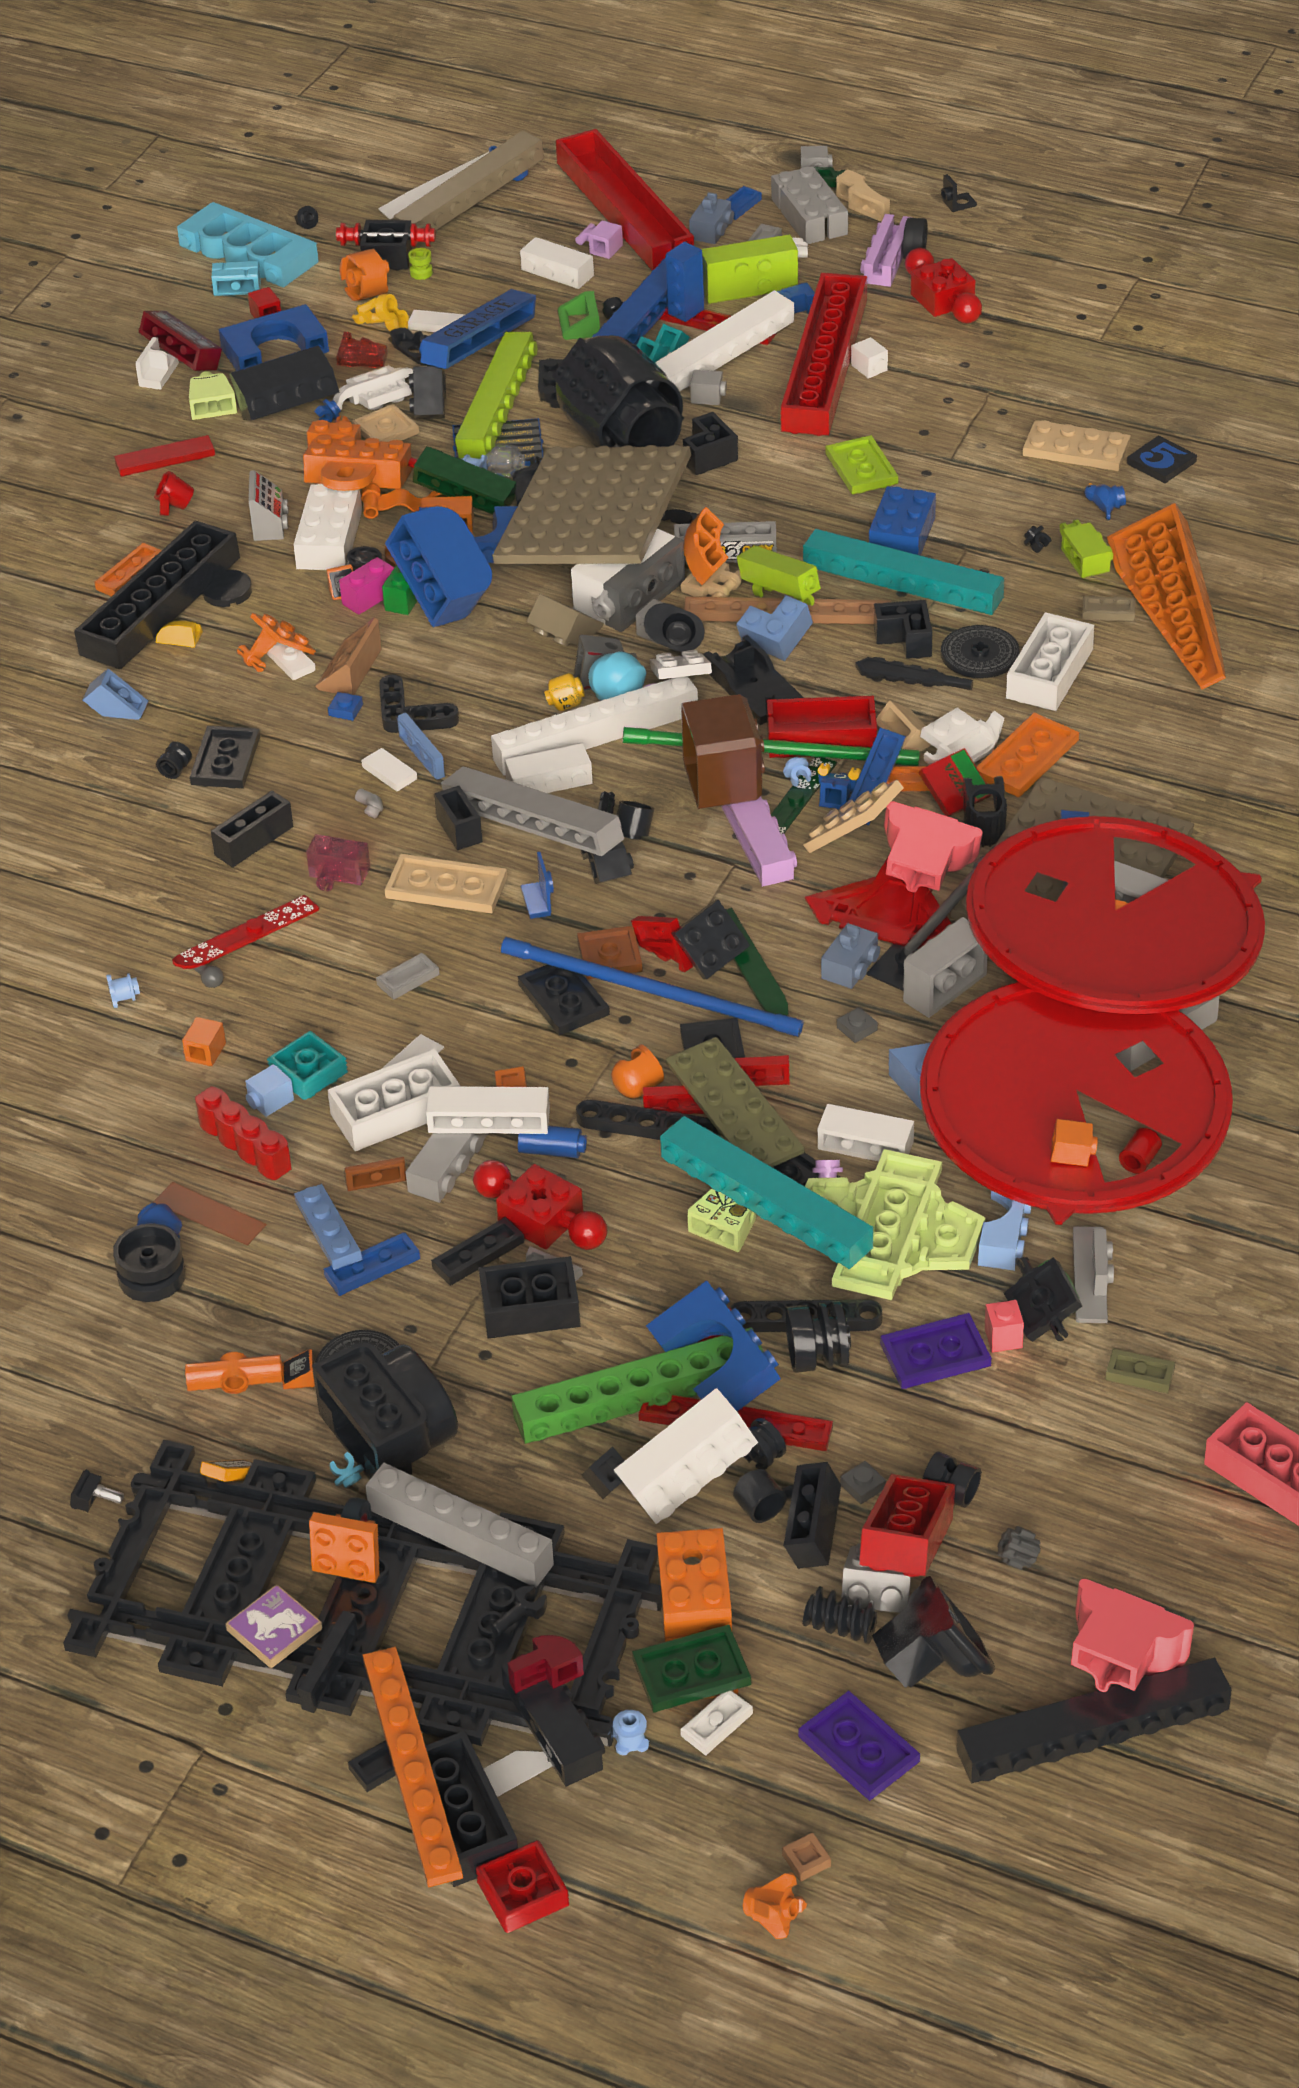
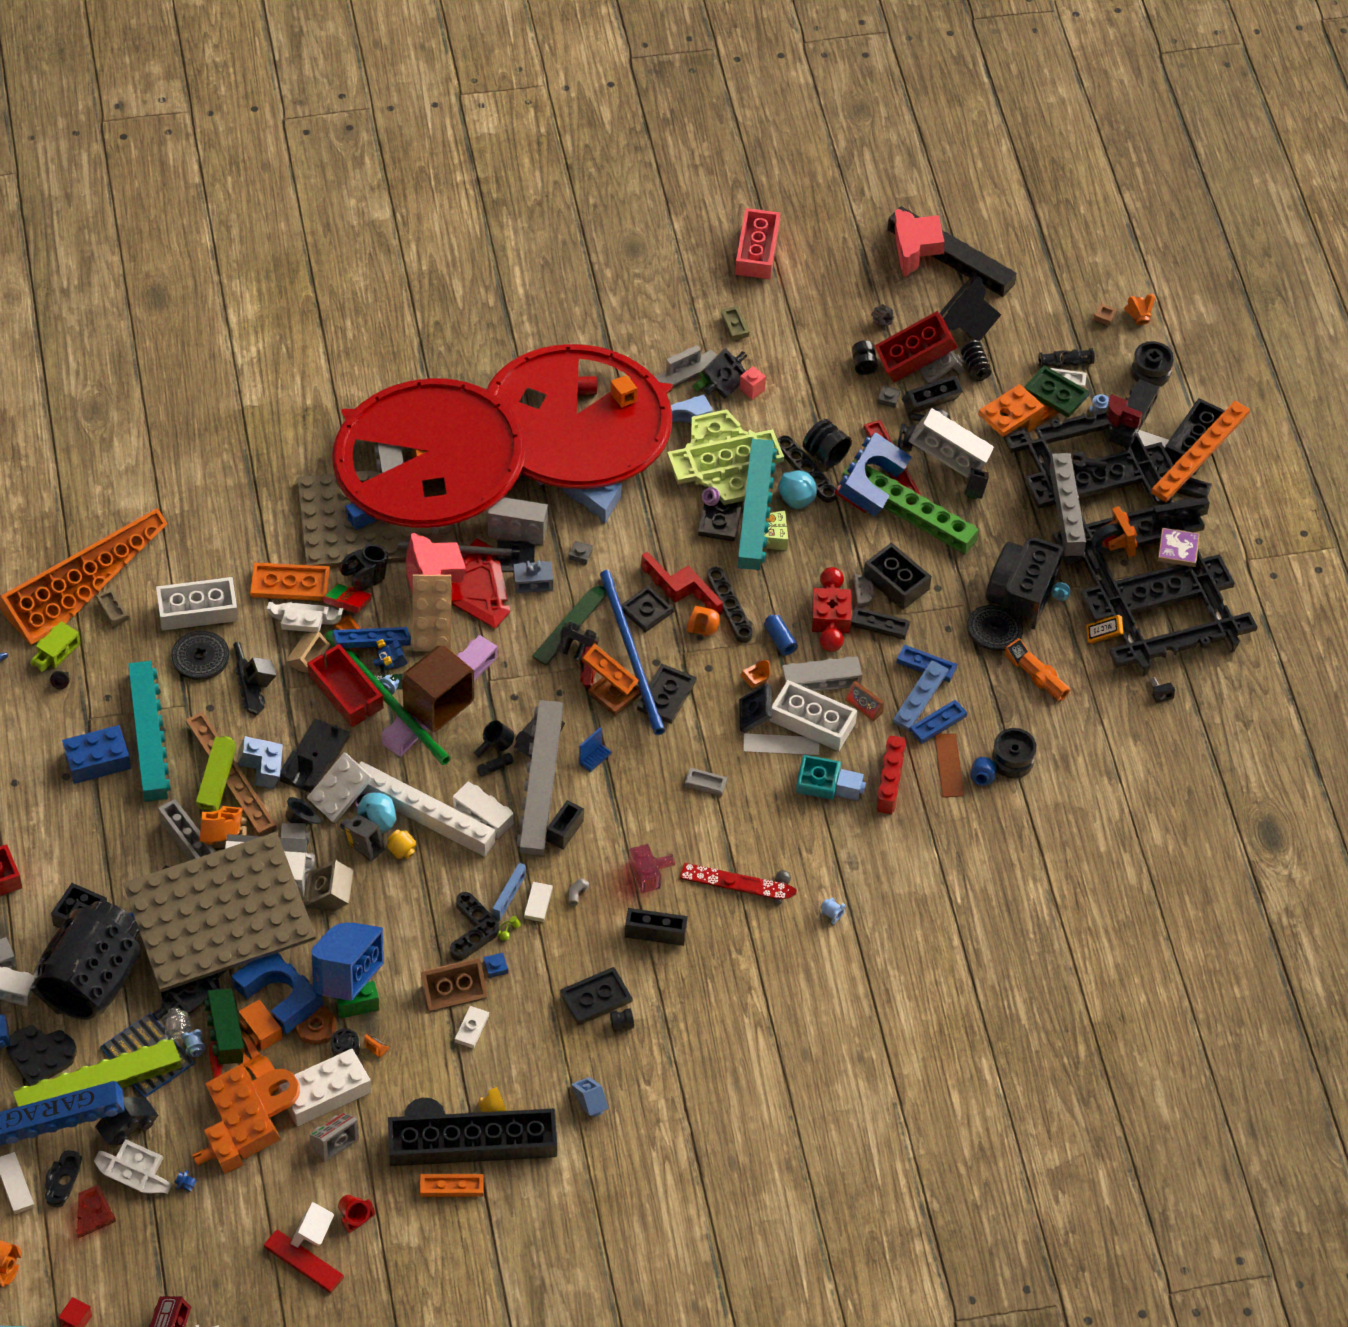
camera: 130 degrees left, 10 degrees up
orange brick [182,1017,226,1066] -> none
yellowish green torso [189,371,237,420] -> none
blue arch [219,304,329,371] -> none
black slope [229,345,340,421] -> none
orange plate [237,613,316,672] -> none
dark pink brick [339,557,394,615] -> none
yellow piece [351,294,409,331] -> none
tan plate [352,404,420,442] -> none
tan plate [385,854,507,914] -> none
white brick [426,1086,550,1134] -> none
red brick [476,1840,569,1933] -> none
olive bracket [666,1037,804,1167] -> none
dark purple plate [798,1690,920,1801] -> none
white brick [818,1104,914,1162] -> none
lime plate [825,435,898,495] -> none
black brick [874,600,932,659] -> none
dark purple plate [880,1313,992,1389] -> none
none -> black brick [243,657,277,687]
none -> white panel [290,1202,334,1248]
none -> lime piece [492,916,521,941]
none -> orange plate [581,643,639,696]
none -> black tile [739,683,772,733]
none -> medium azure piece [778,470,817,509]
none -> blue plate [909,700,967,744]
none -> black piece [1038,348,1095,369]
none -> black wheel [1131,341,1174,387]

